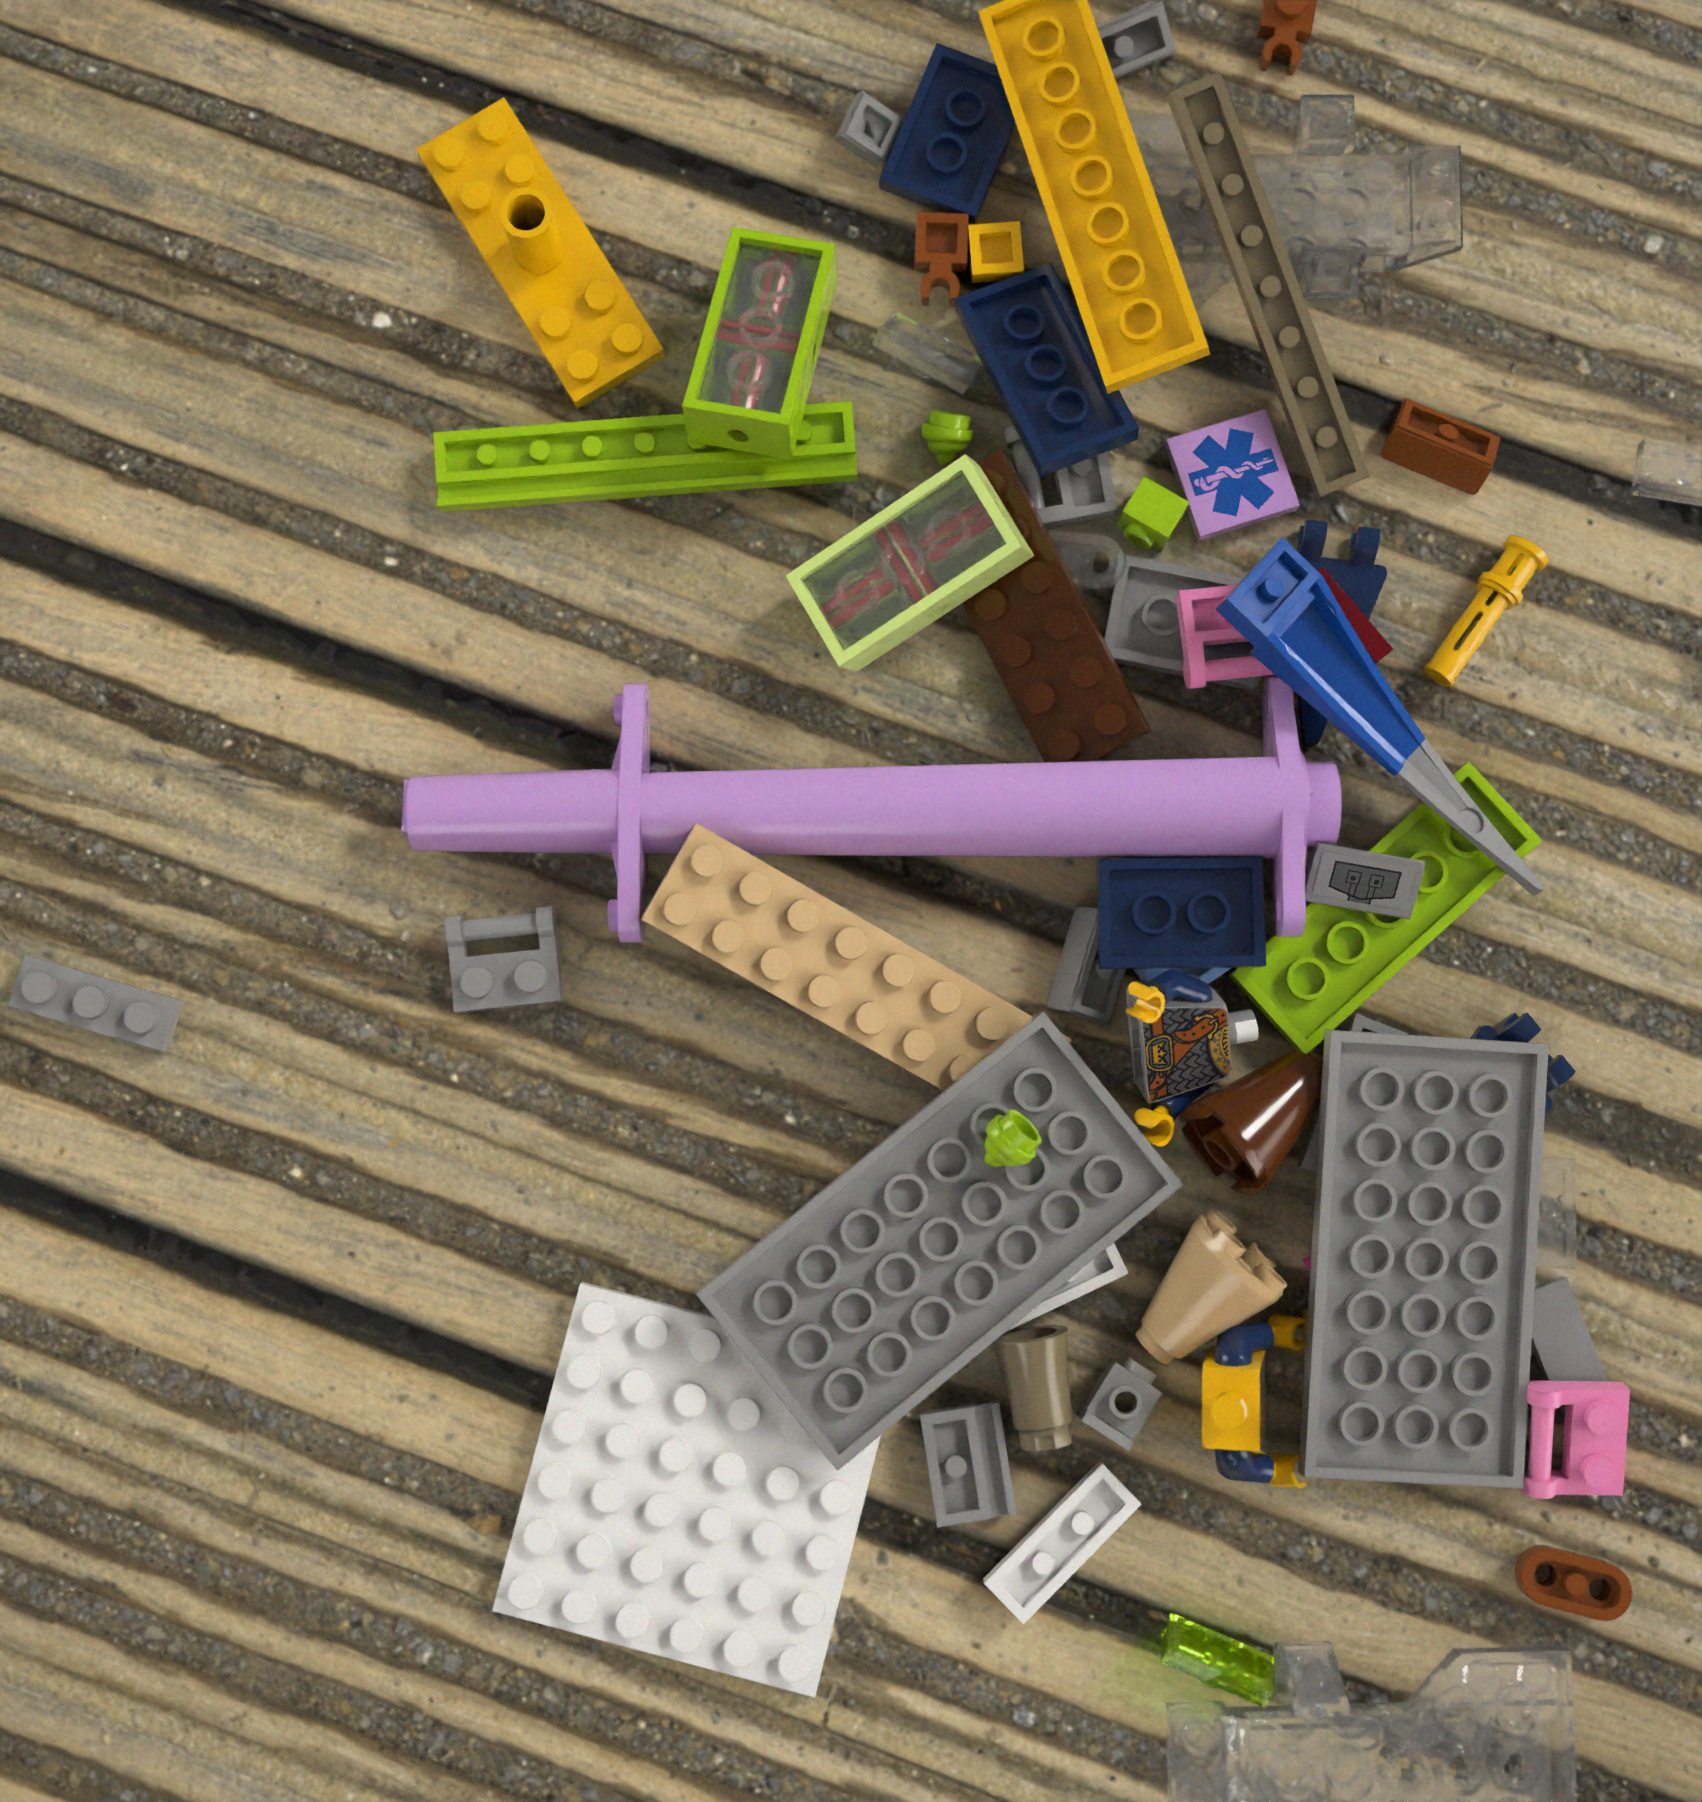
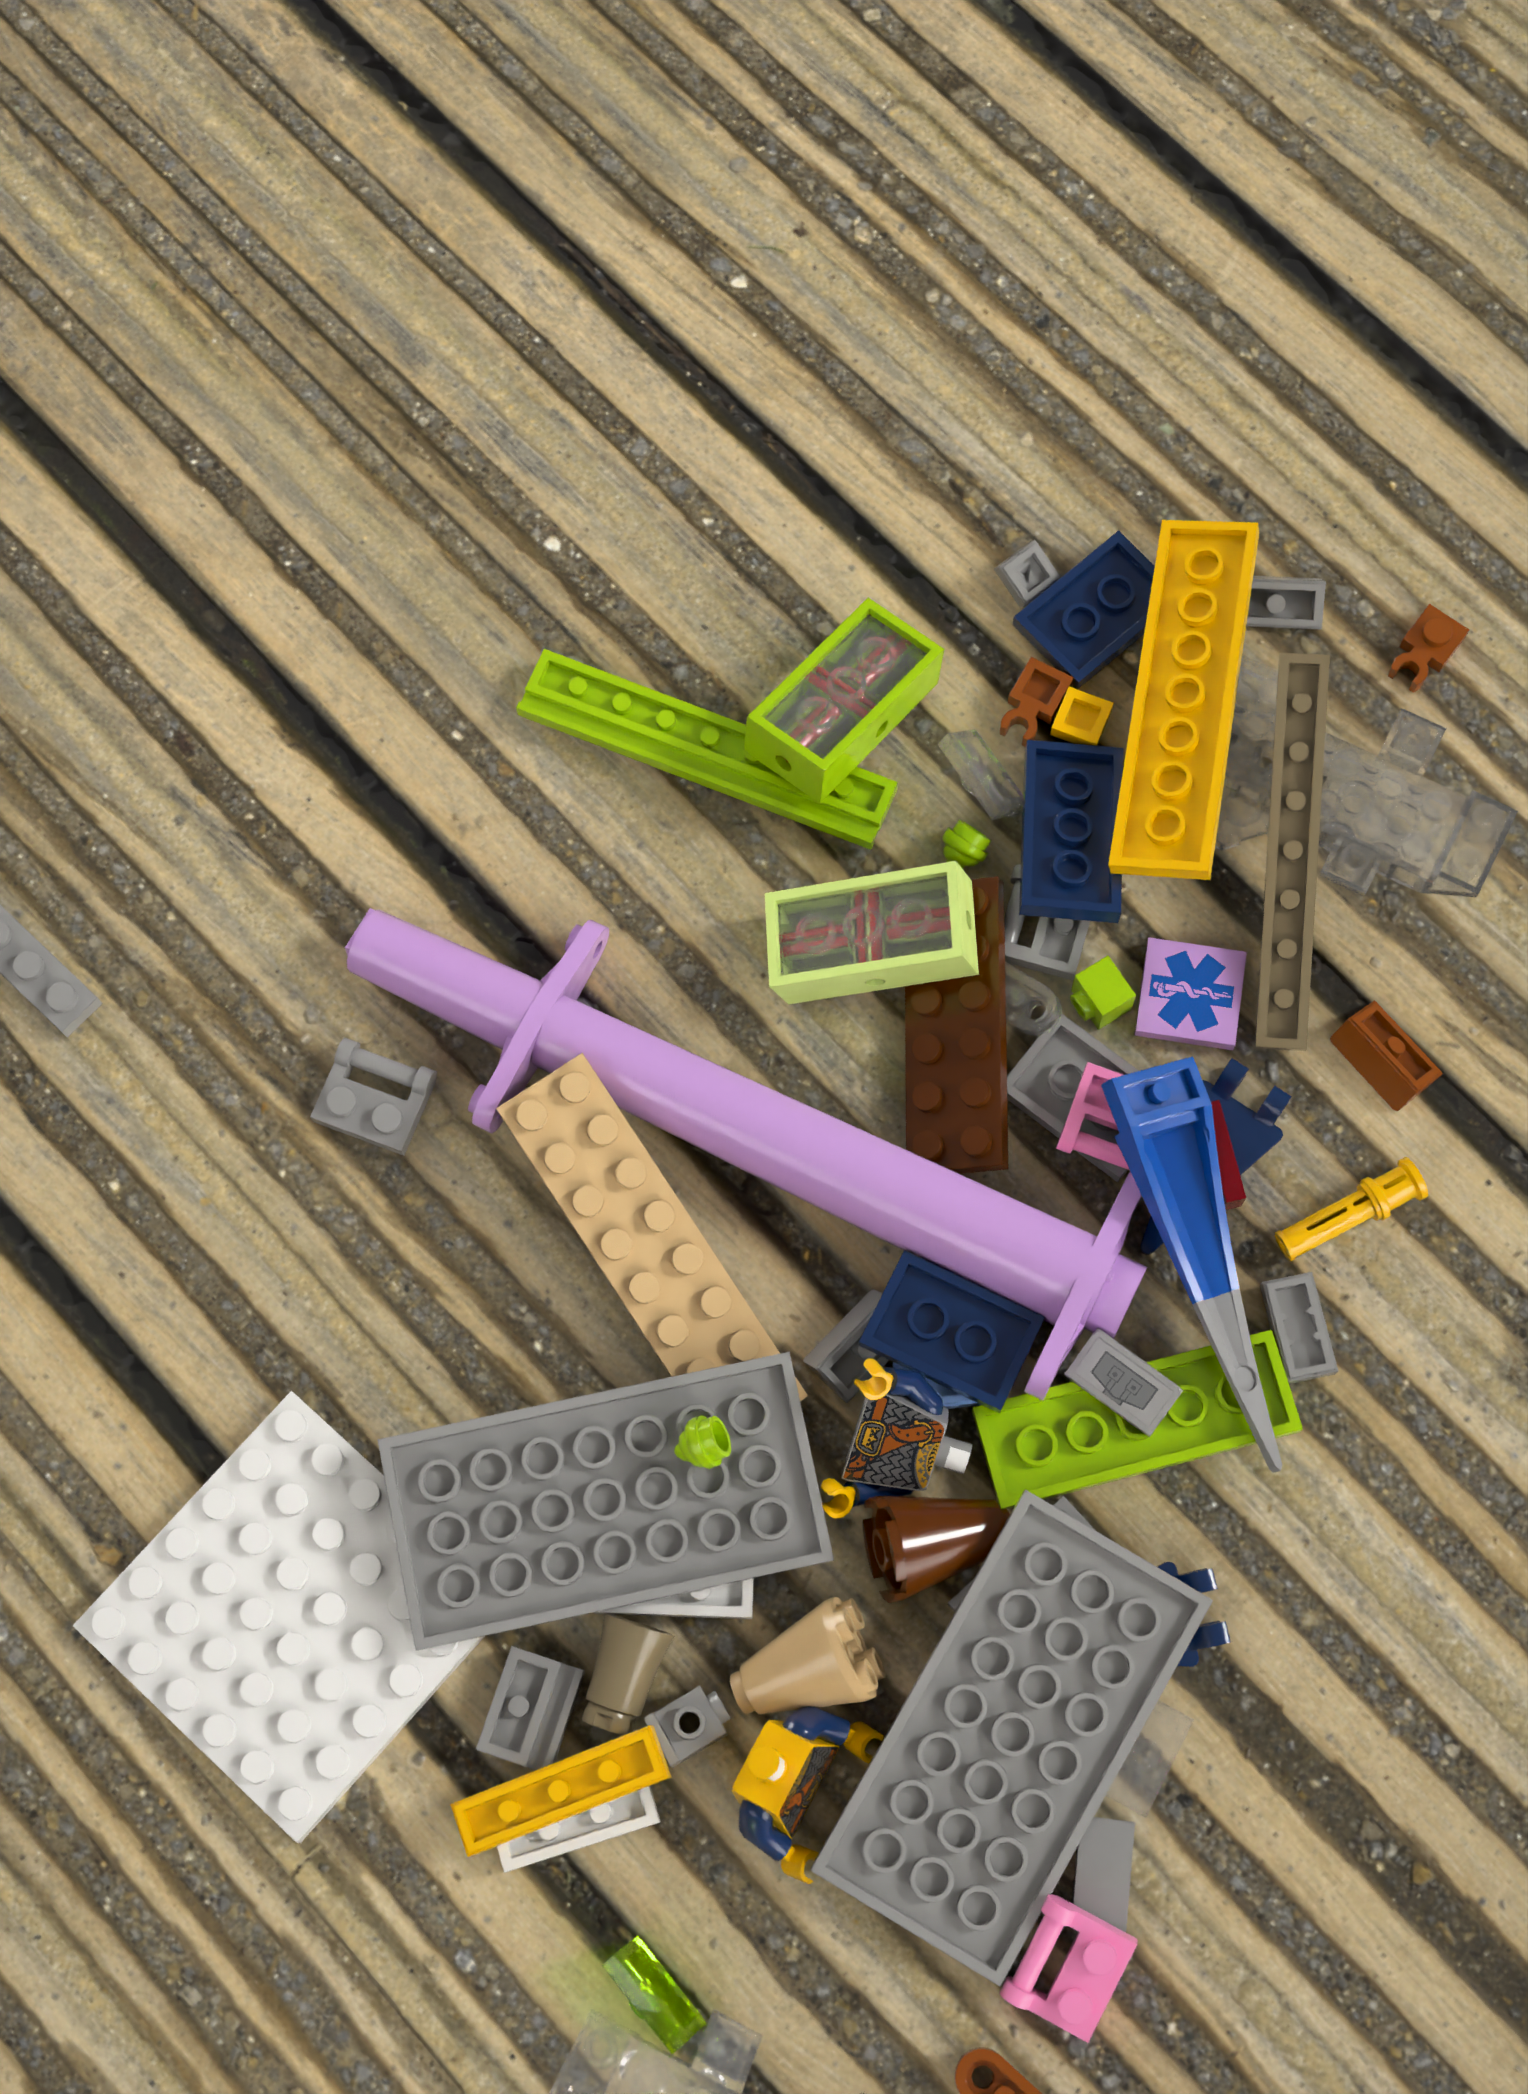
camera: 30 degrees right, 10 degrees down
yellow plate [416,98,666,409] -> none
none -> yellow tile [450,1725,671,1857]
none -> light grey plate [1260,1272,1338,1384]

